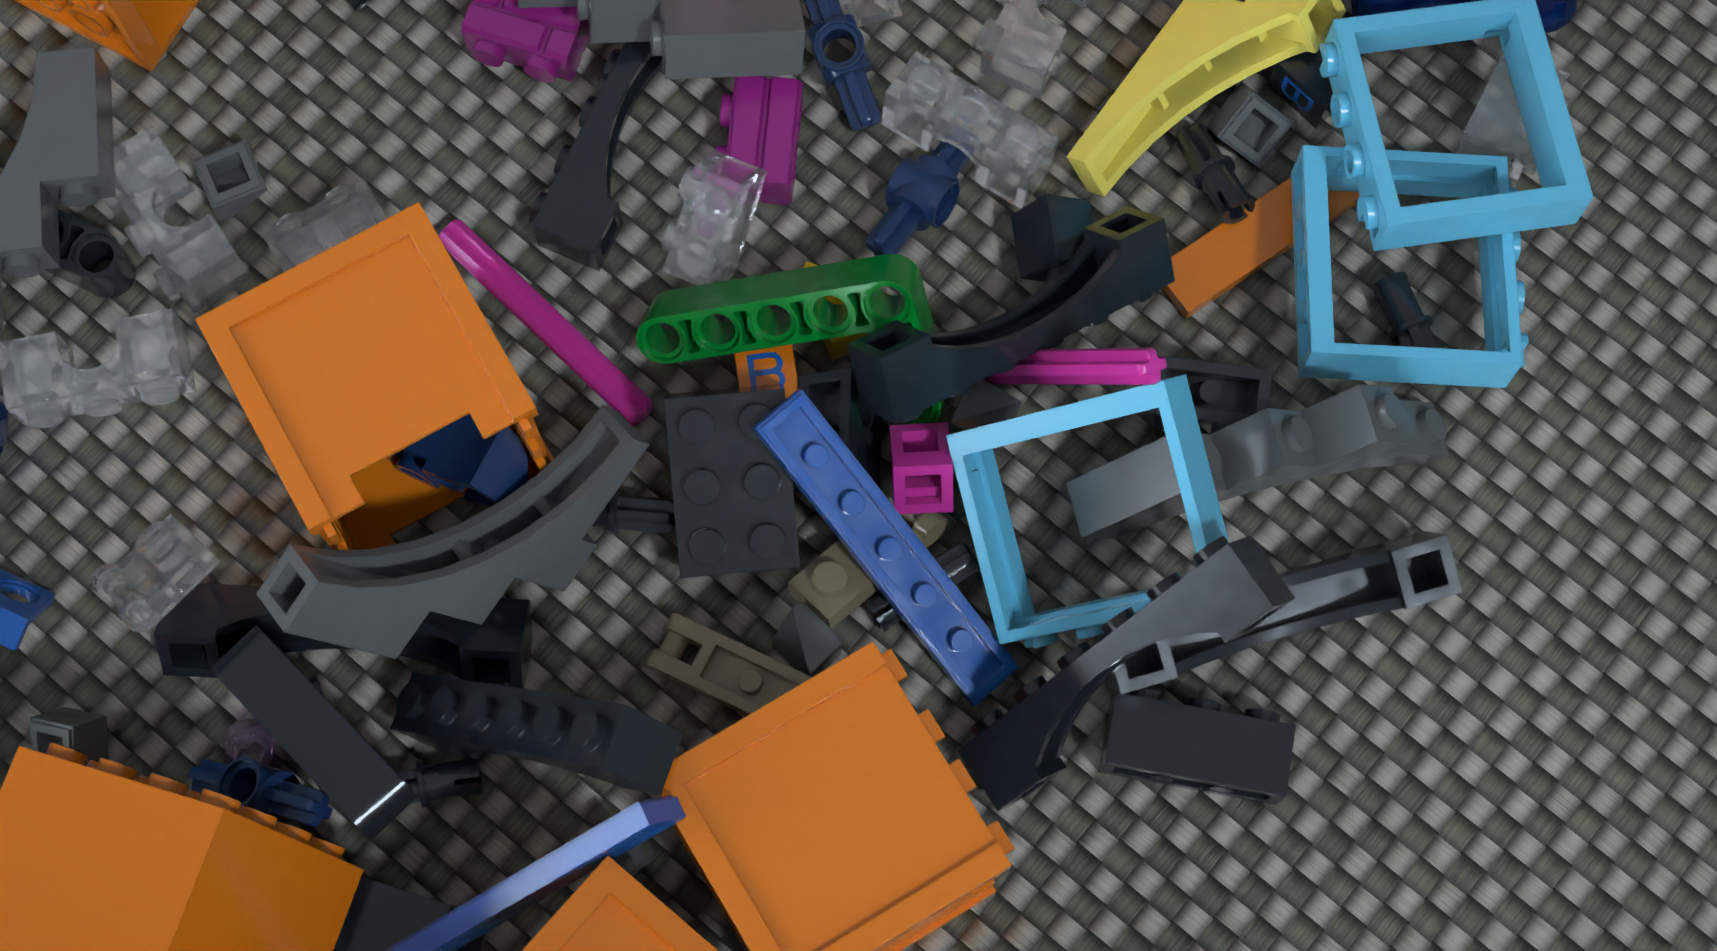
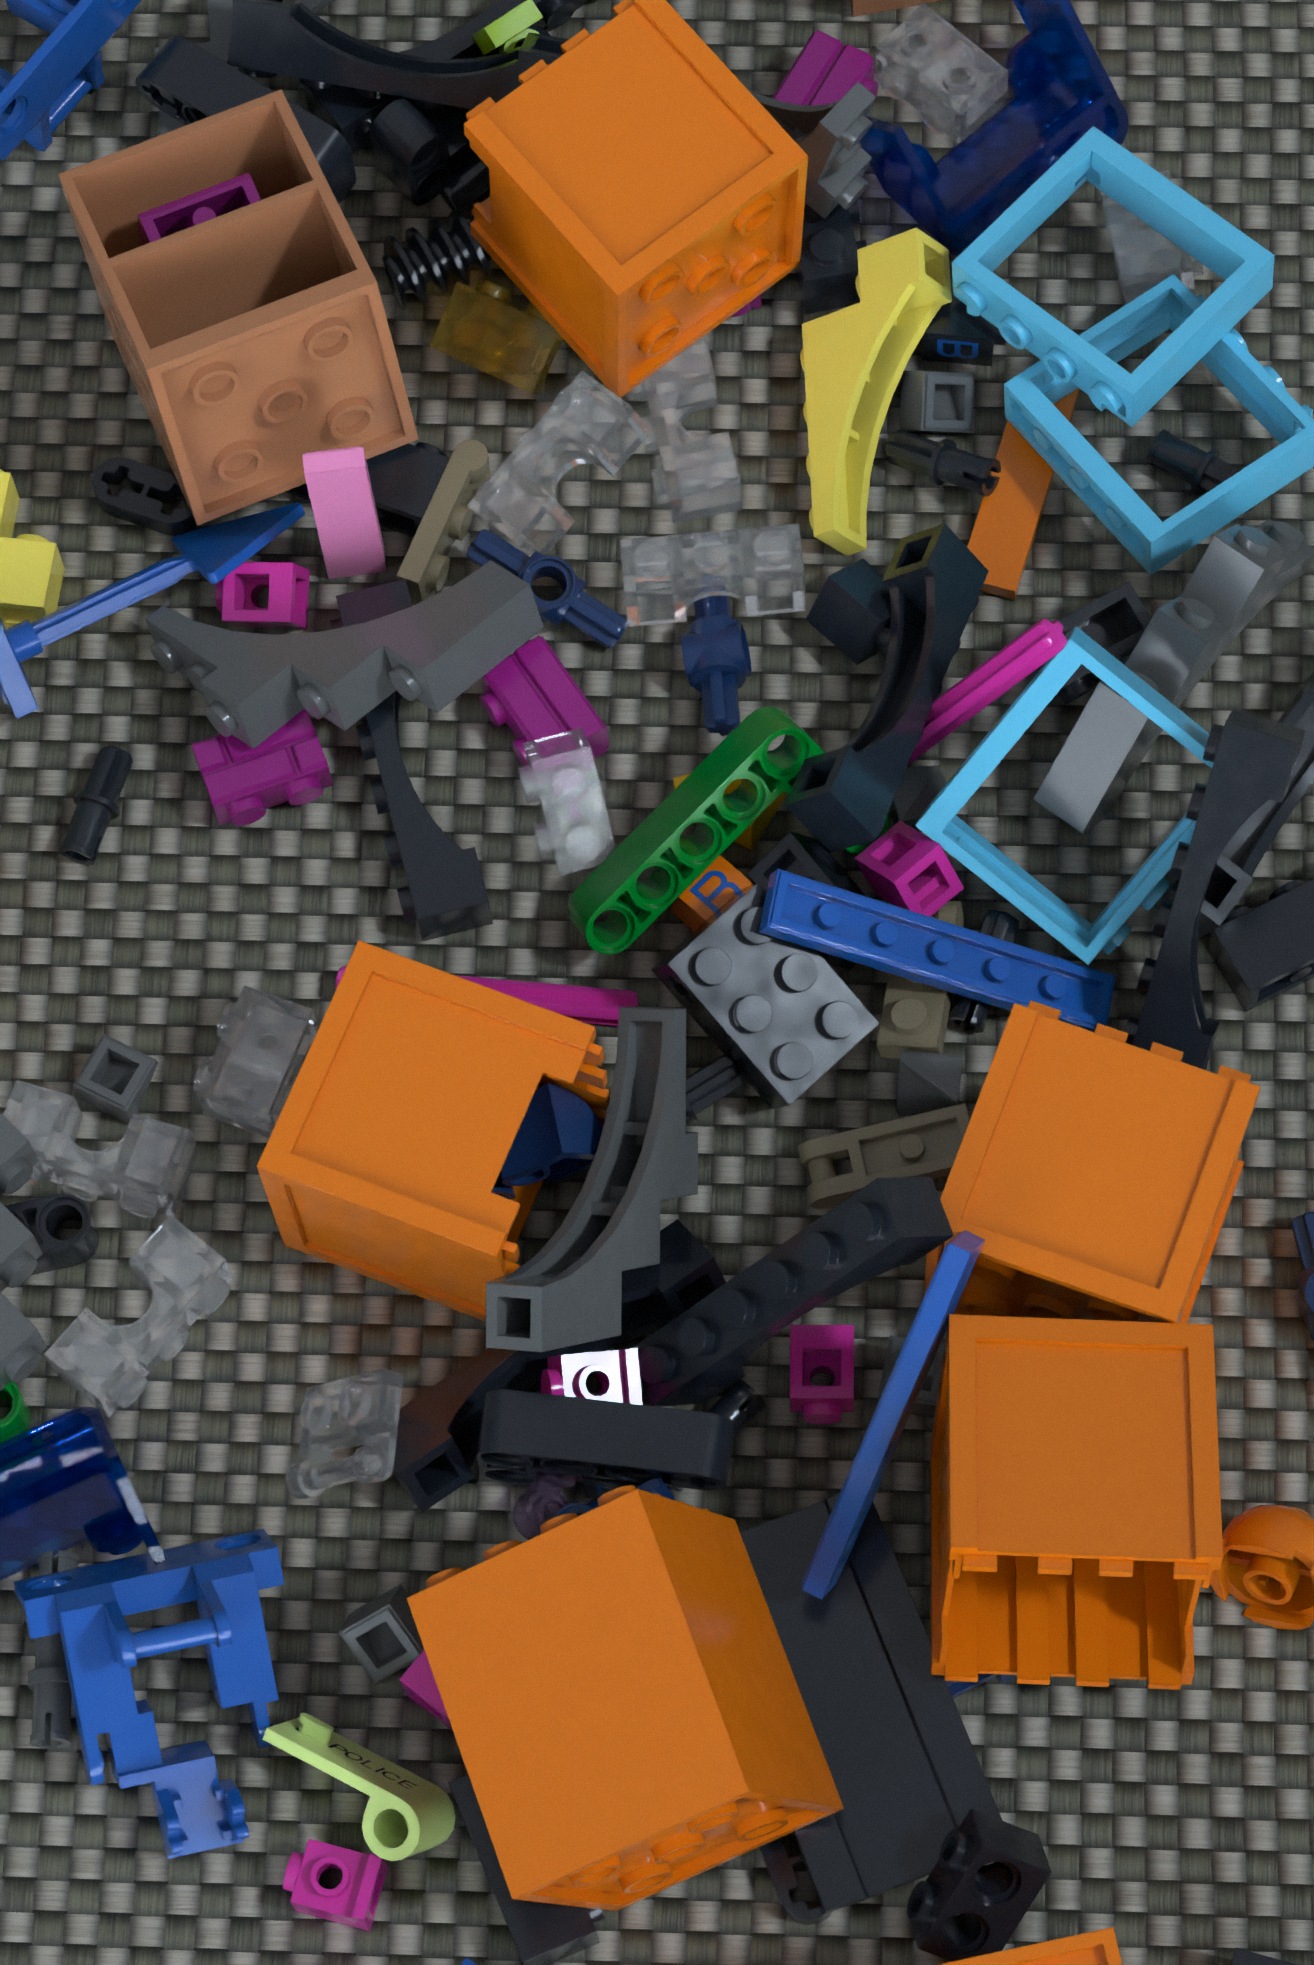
camera: 30 degrees left, 5 degrees down
none -> brick [541,1348,643,1405]
none -> dark pink brick [790,1325,854,1424]

